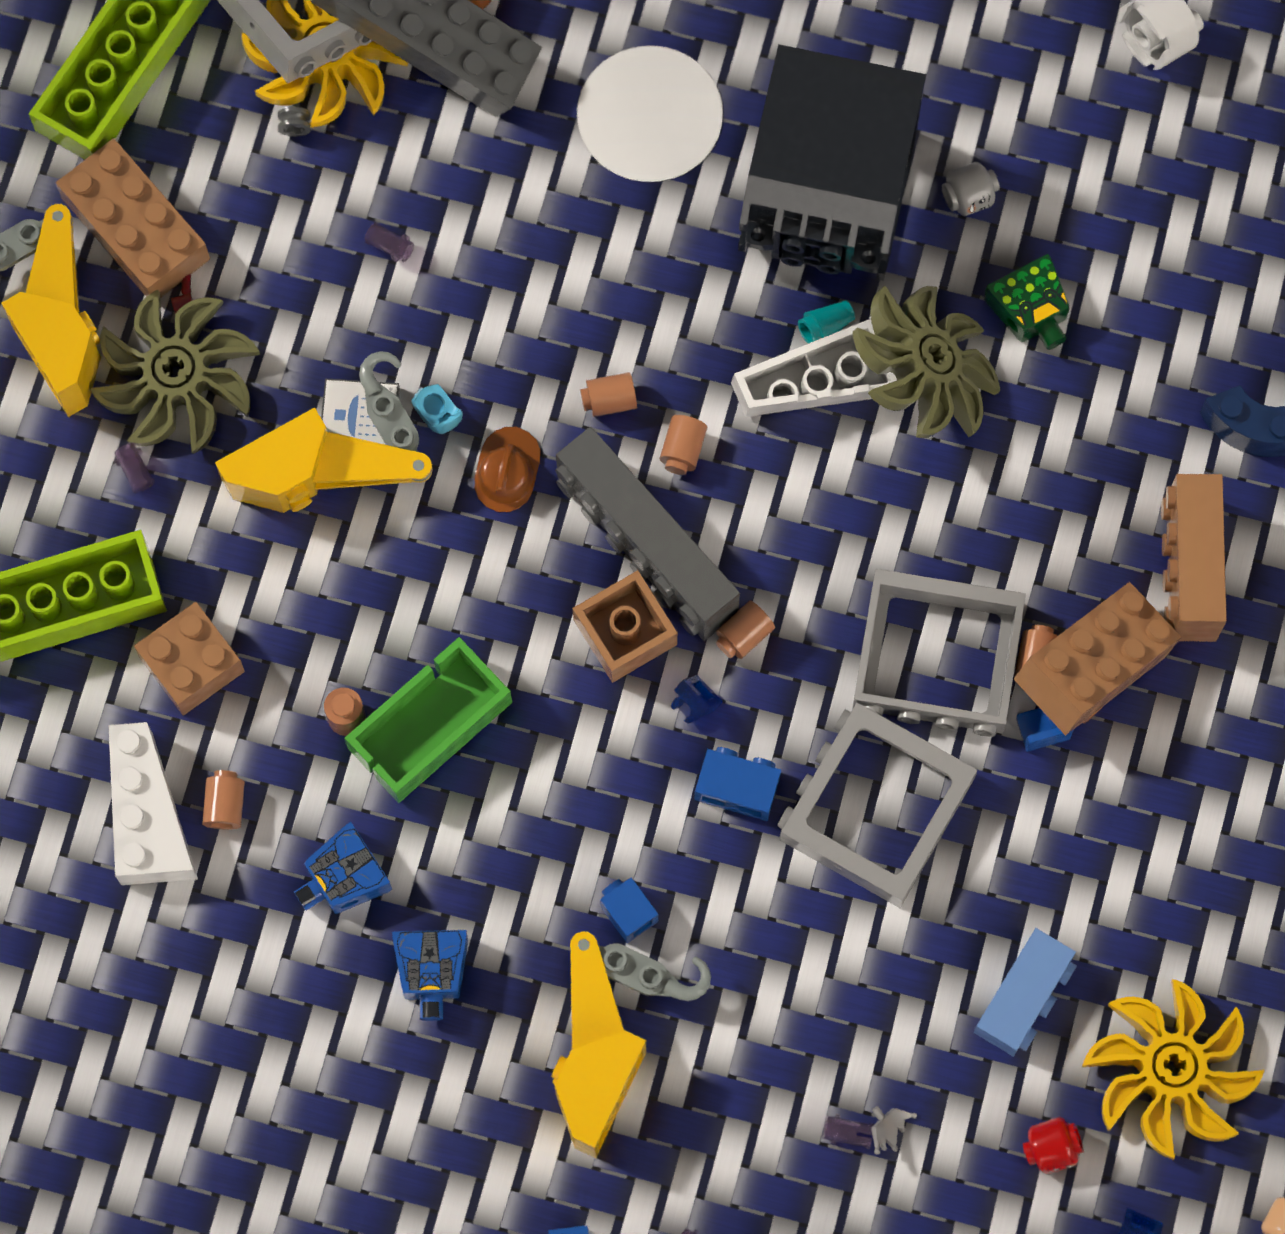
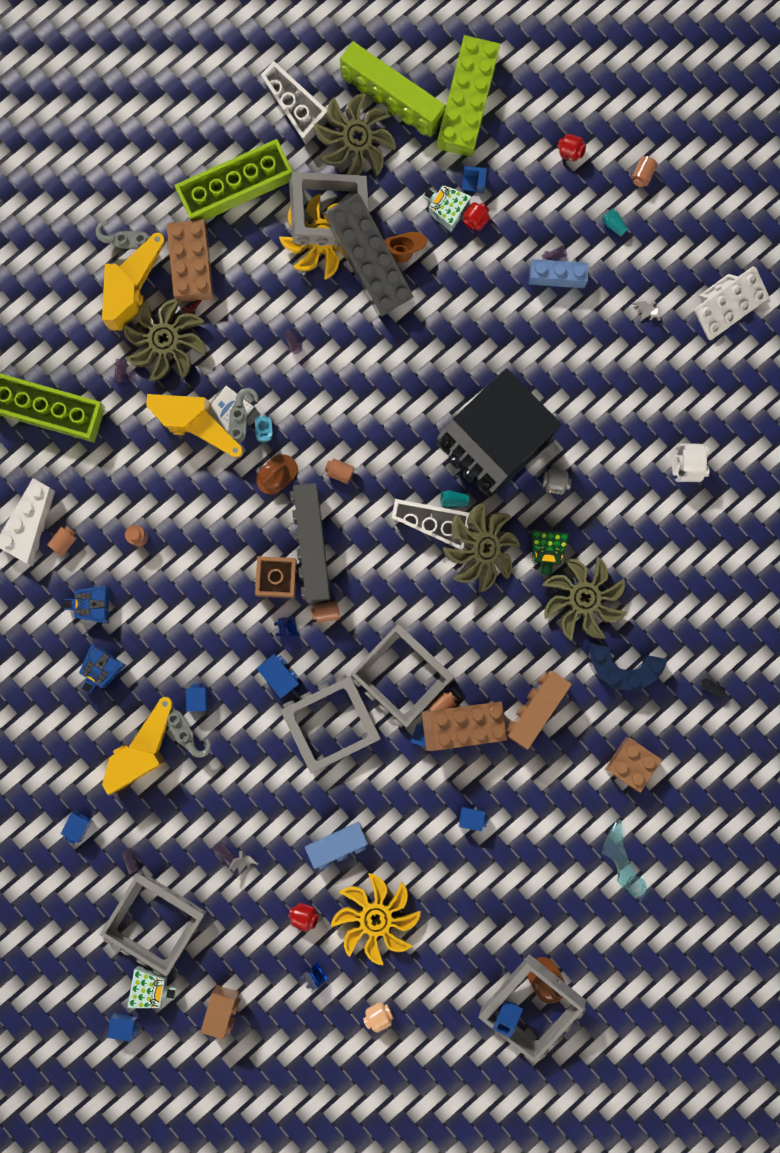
camera: 35 degrees right, 10 degrees up
medium nougat brick [134,602,245,716] -> none
dark grey bush [278,107,311,137] -> none
bright green piece [345,637,512,803] -> none
white sticker [577,46,723,182] -> none
nougat brick [659,415,708,475] -> none
none -> blue brick [458,806,488,831]
none -> olive piece [542,557,627,641]

